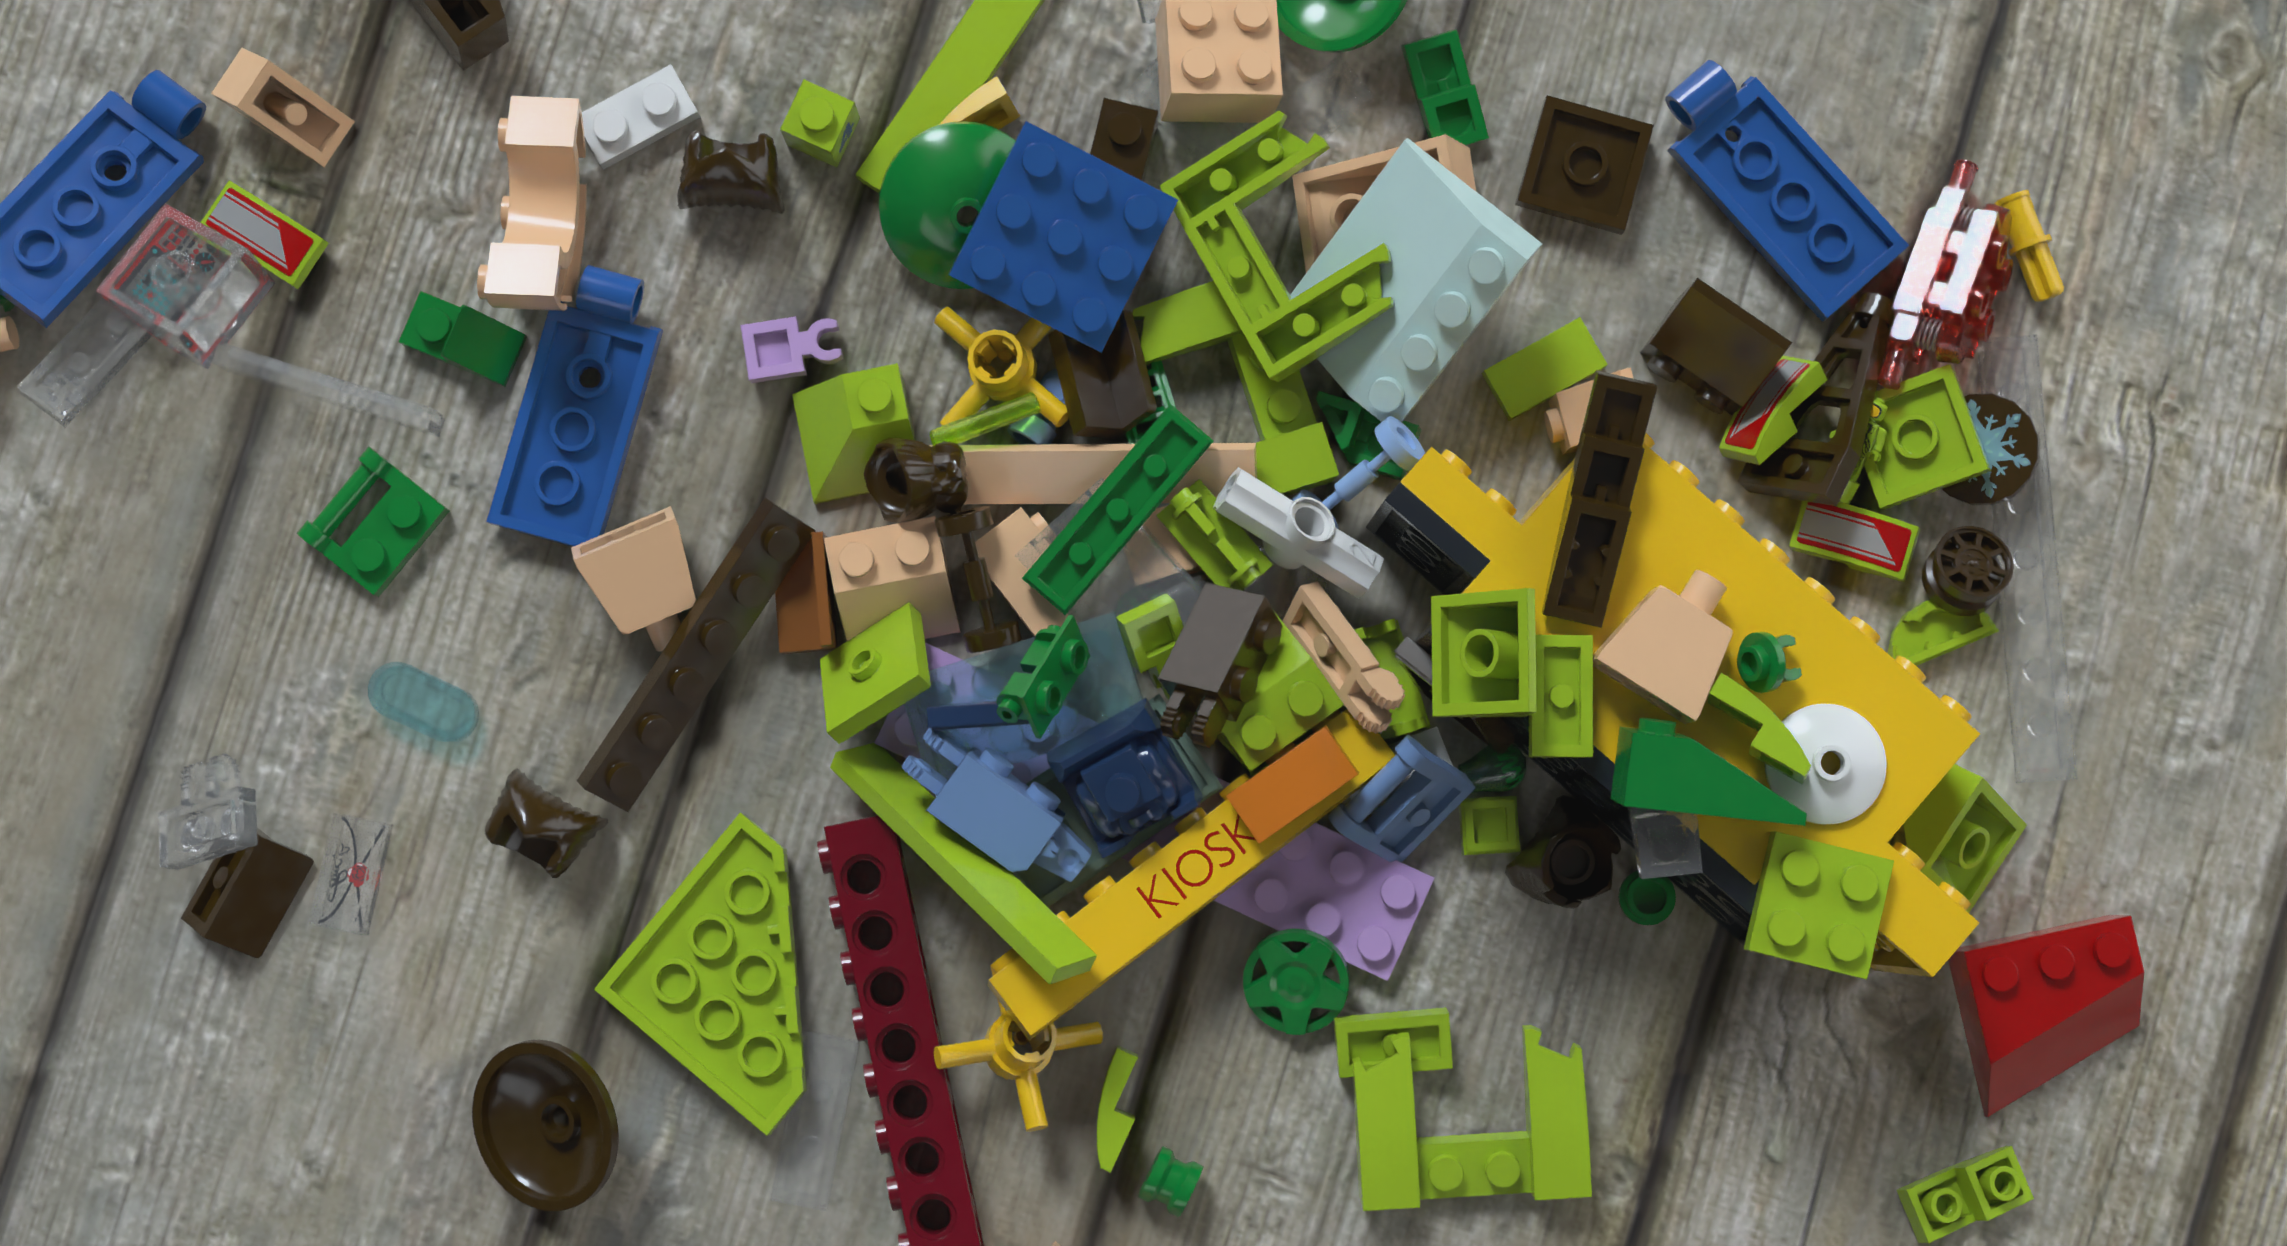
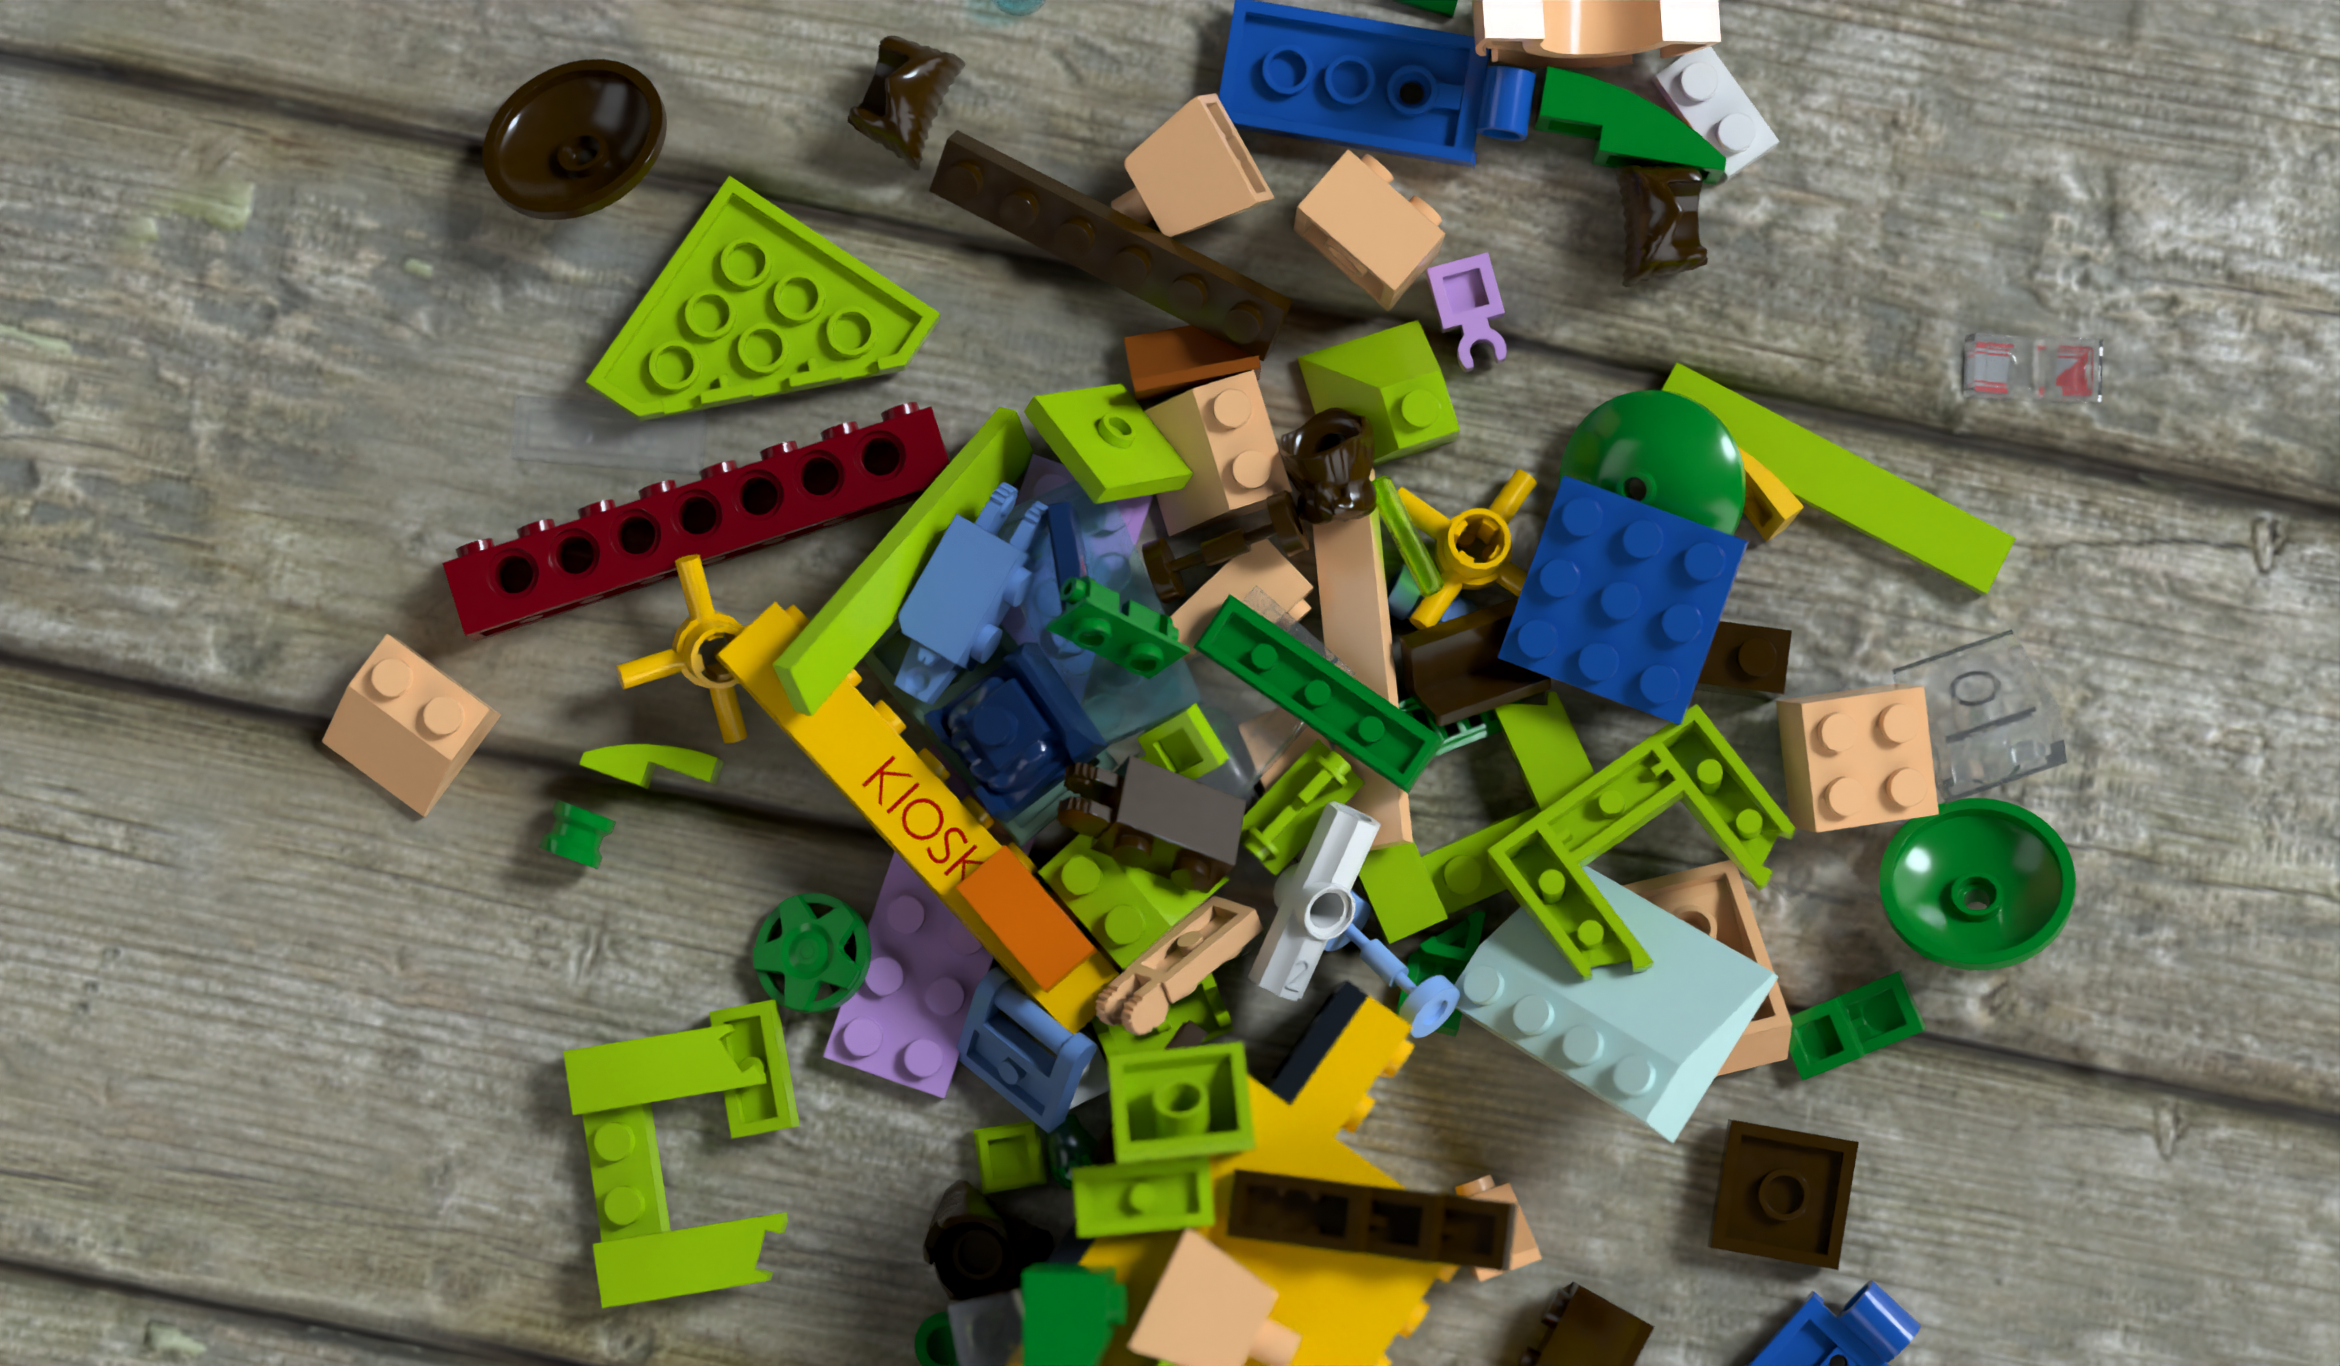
camera: 90 degrees right, 0 degrees up
lime brick [780,79,860,168] -> none
lime tile [1482,317,1608,421] -> none
none -> light nougat brick [1293,149,1446,312]
none -> green slope [1534,66,1727,185]

